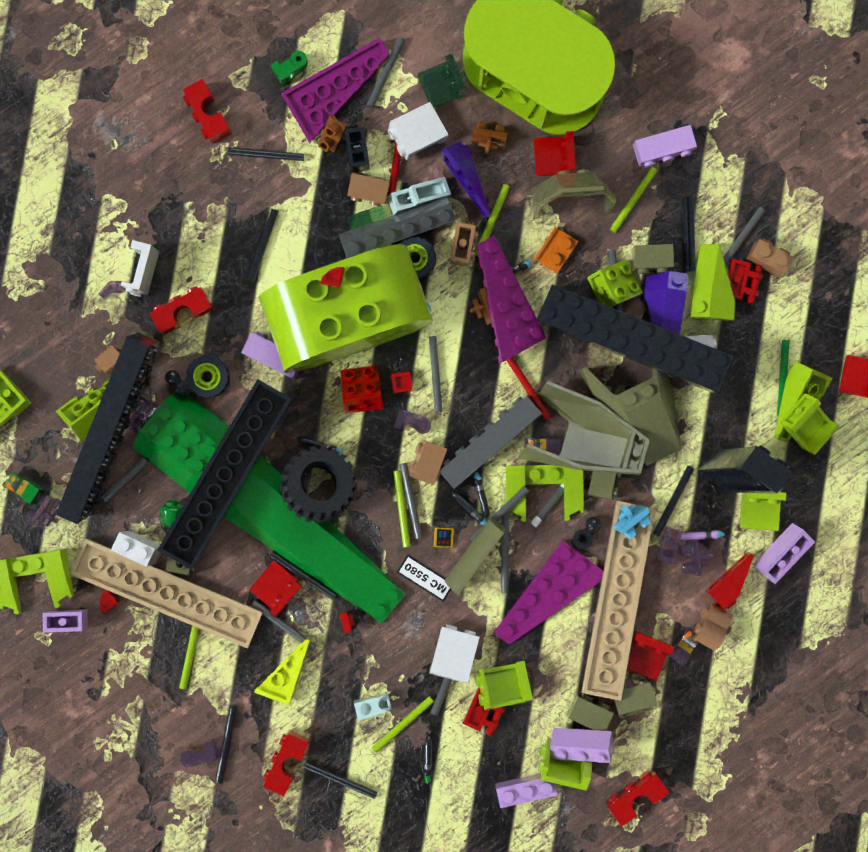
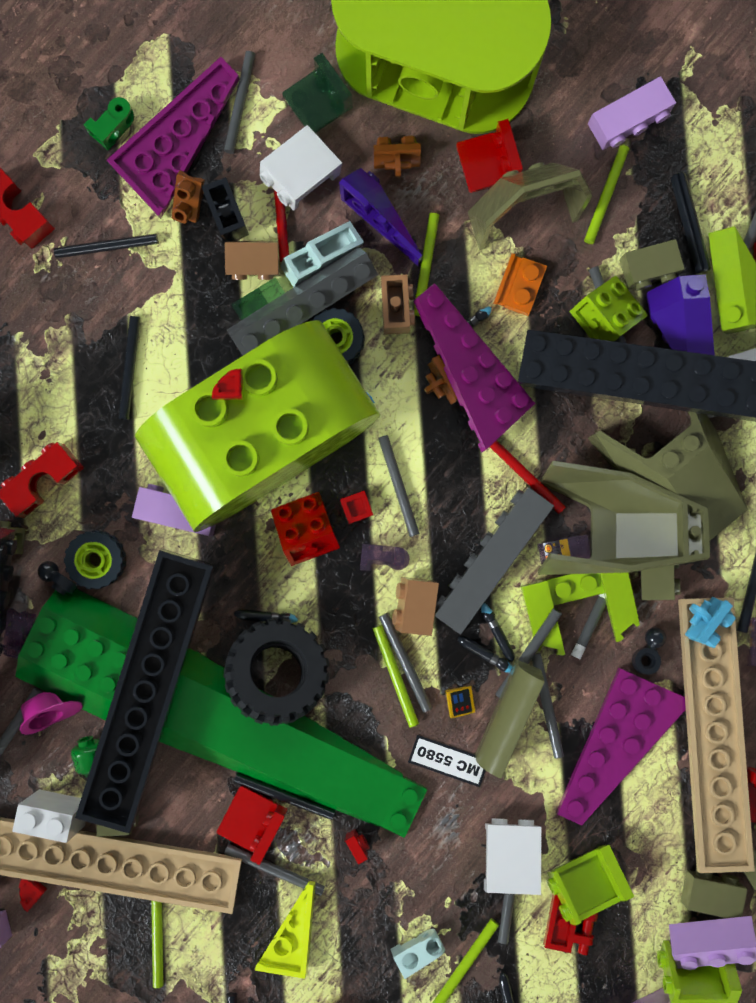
camera: 15 degrees left, 0 degrees up
none -> dark pink piece [20,692,83,735]

